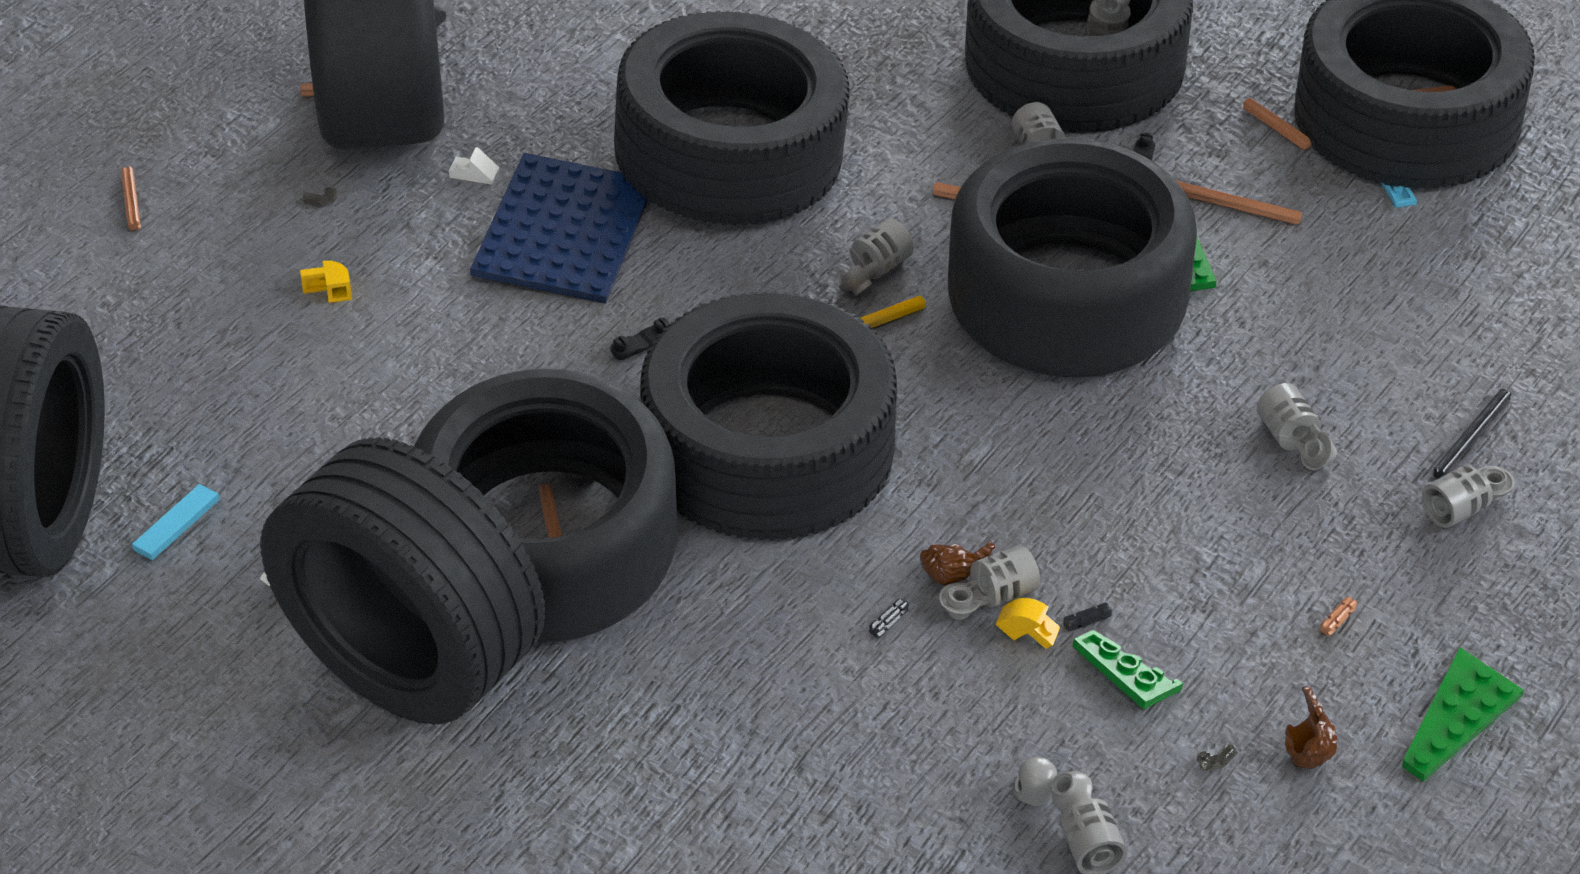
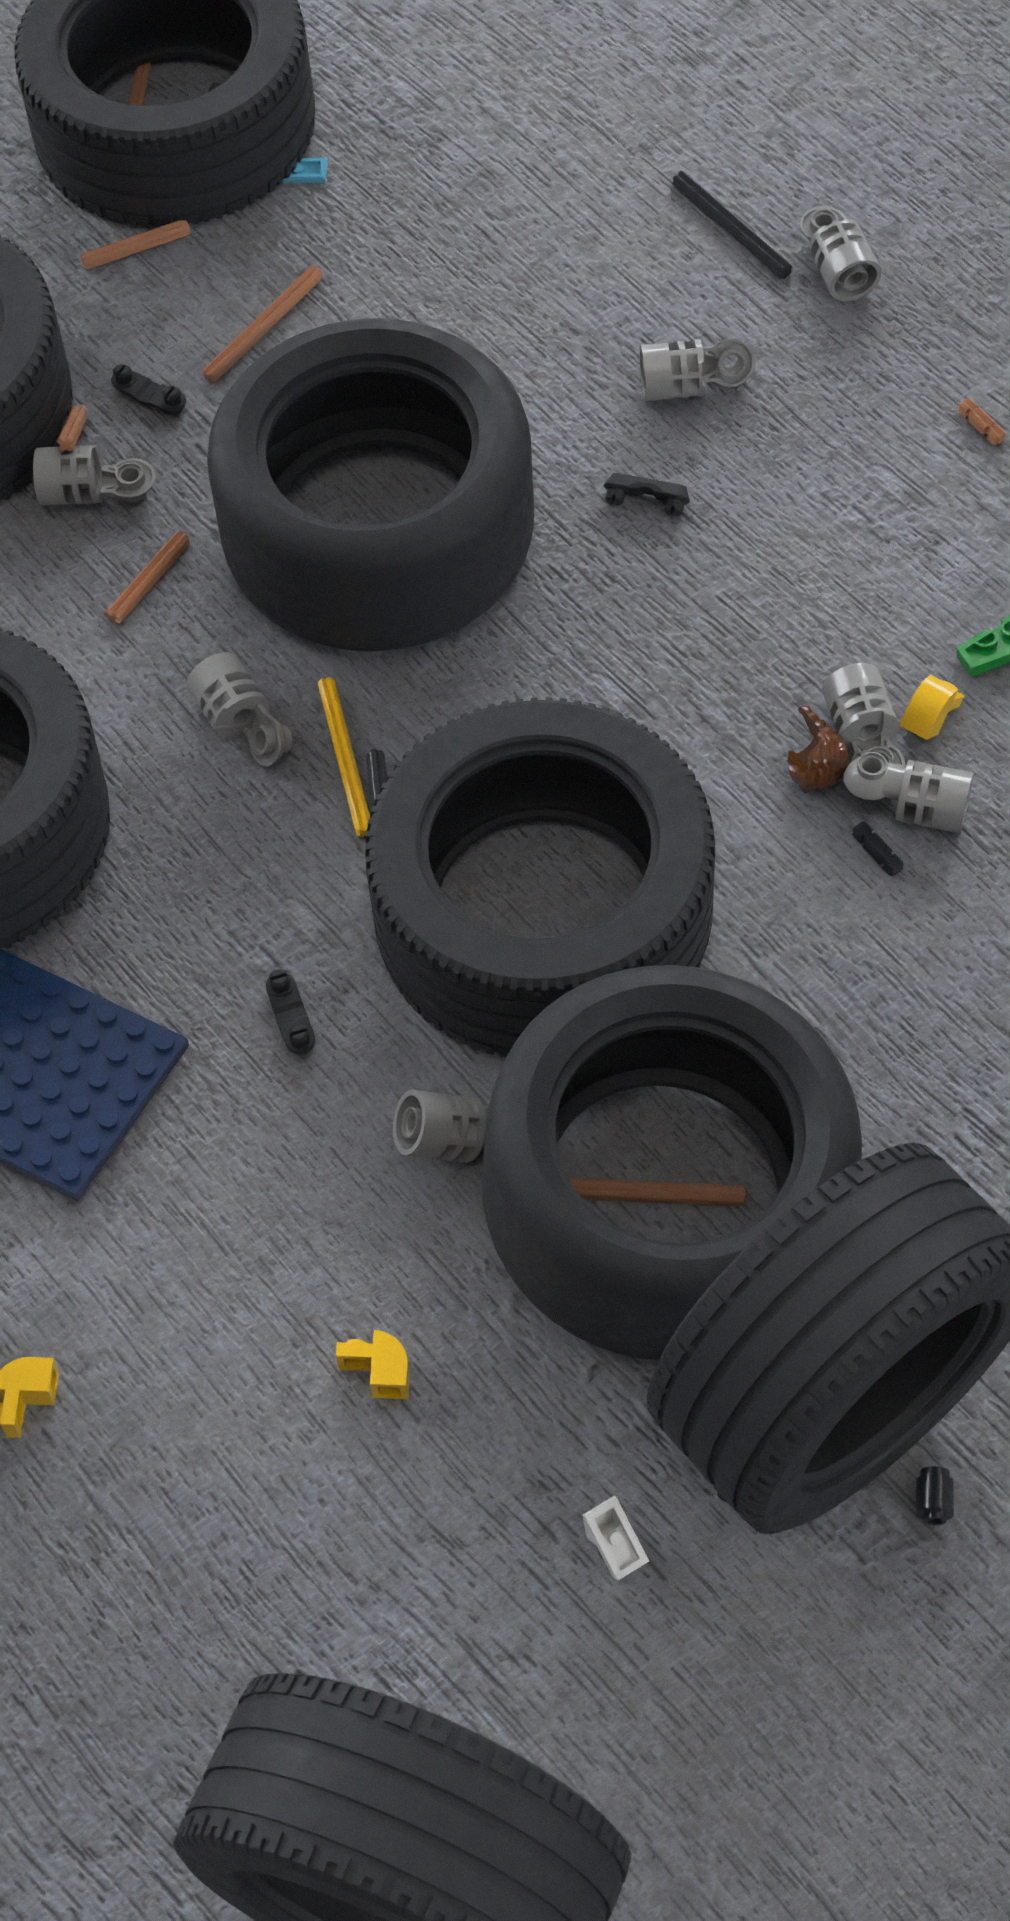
camera: 70 degrees left, 15 degrees up
medium azure tile [132,484,220,560] -> none
black axle [1063,602,1112,631] -> none
none -> nougat axle [57,405,88,453]
none -> yellow brick [336,1330,410,1399]
none -> black piece [604,473,690,516]
none -> light grey cylinder [844,752,974,834]
none -> black brick [916,1466,954,1526]

